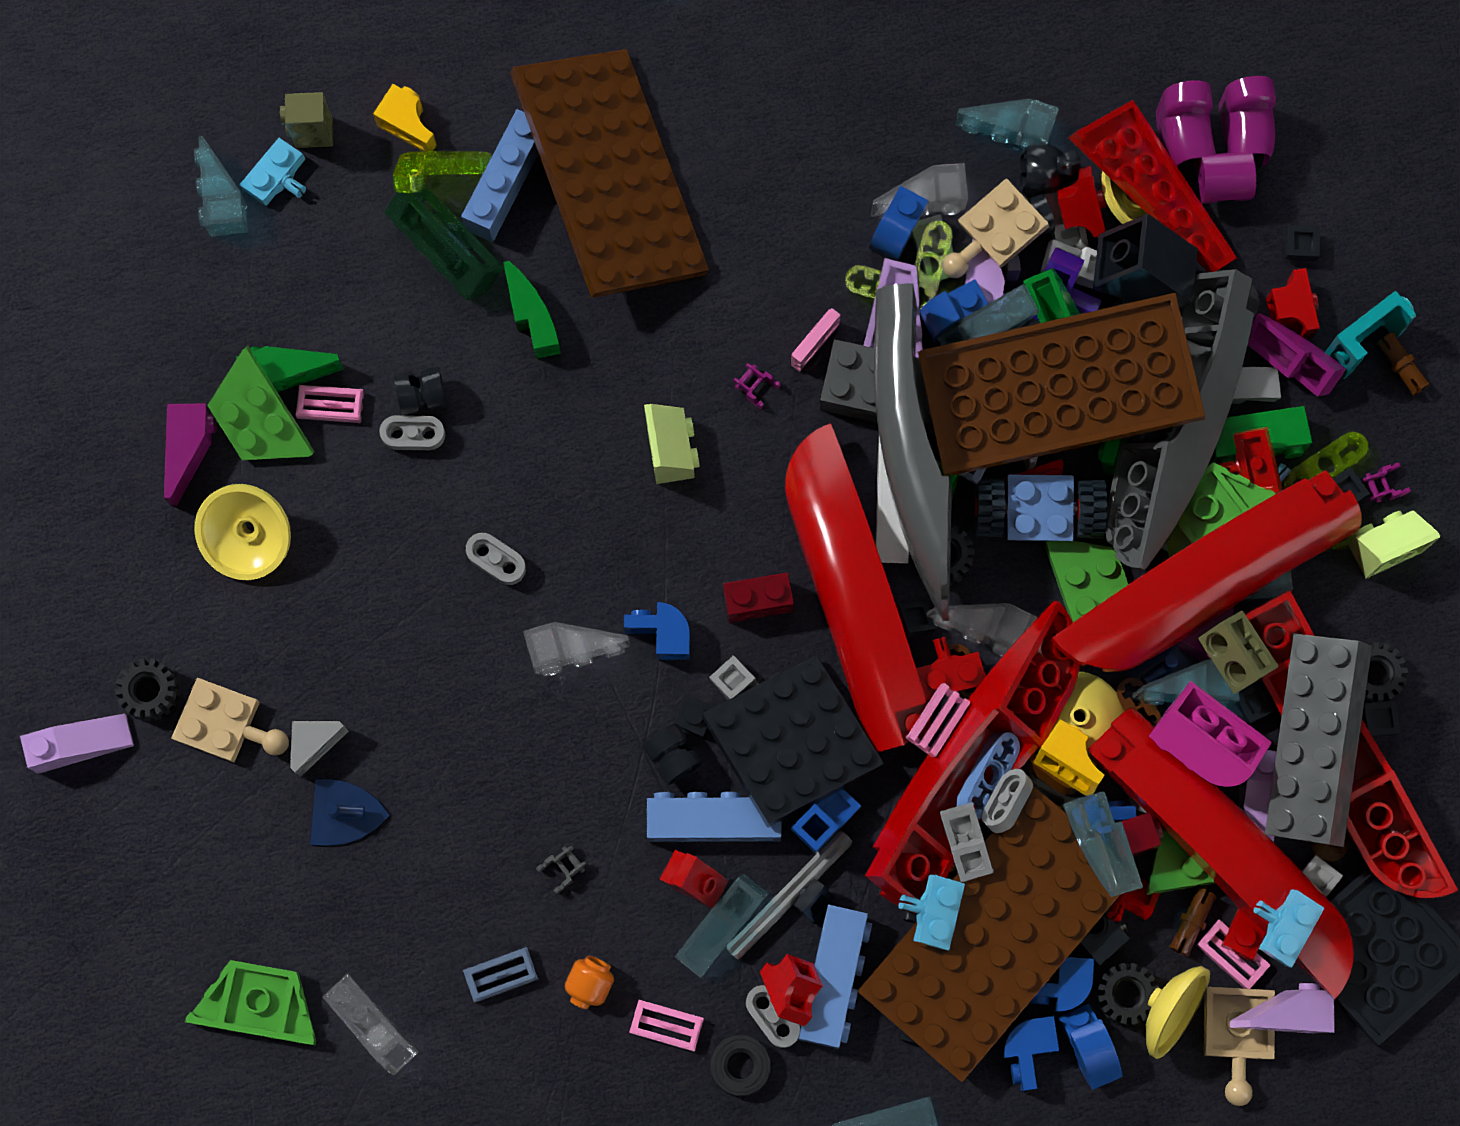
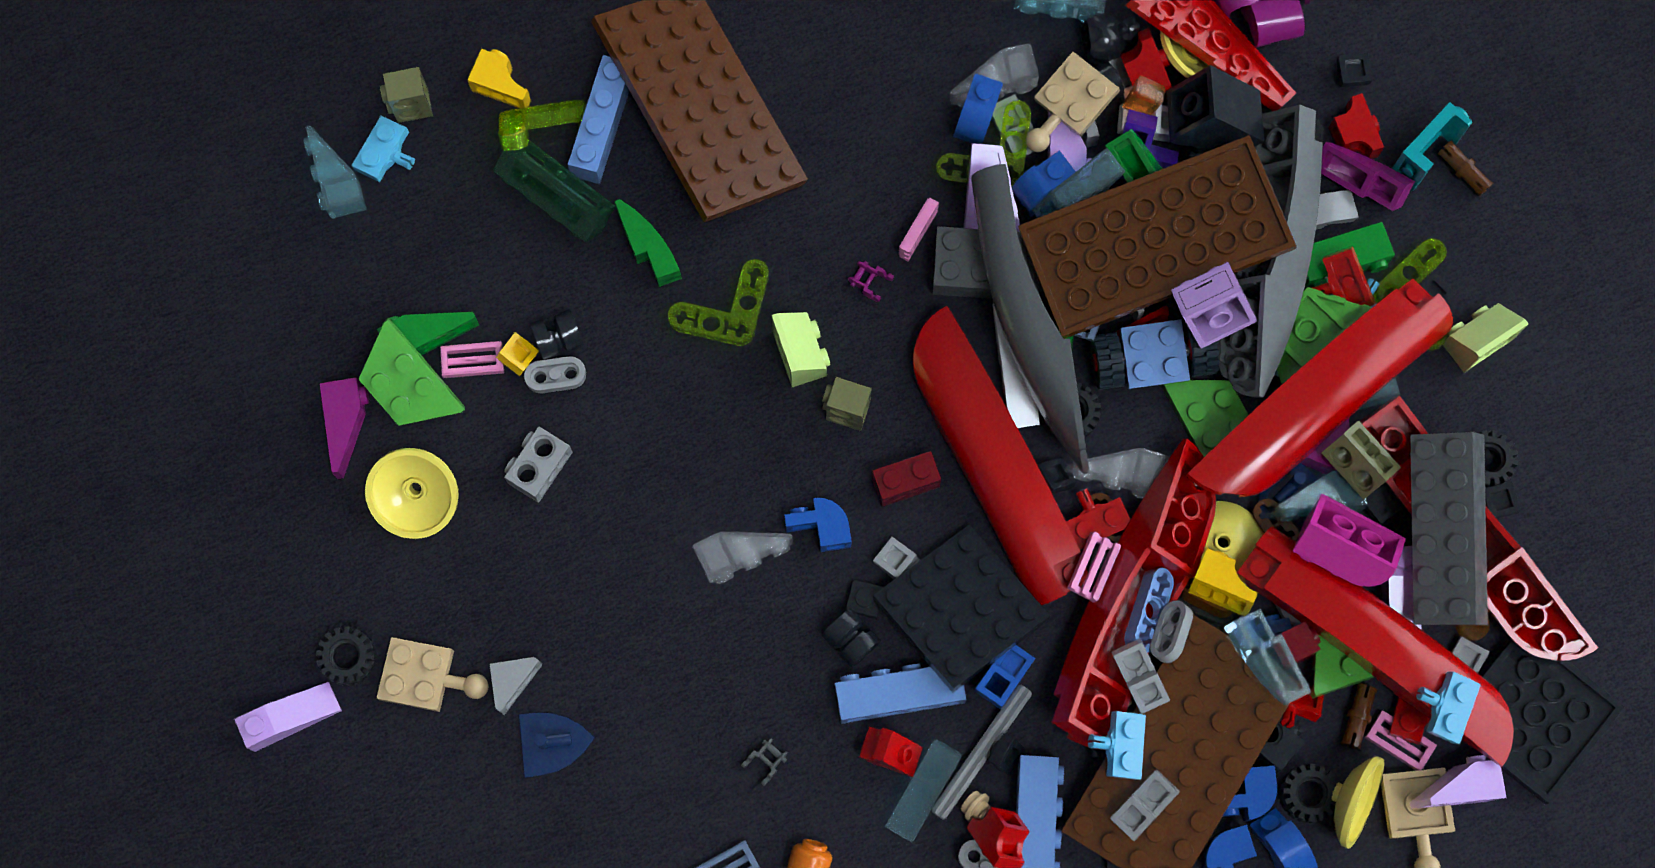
camera: 10 degrees left, 0 degrees up
light grey plate [466,533,526,585] -> none
magenta piece [1361,462,1411,503] -> none
none -> yellow plate [495,332,540,376]
none -> light grey brick [504,427,573,503]
none -> clear neon green beam [668,259,769,346]
none -> olive brick [822,377,872,431]
none -> tan plate [961,791,990,822]
none -> light grey slope [1110,769,1181,841]
none -> clear orange slope [1122,76,1165,115]
none -> lavender brick [1171,262,1258,349]

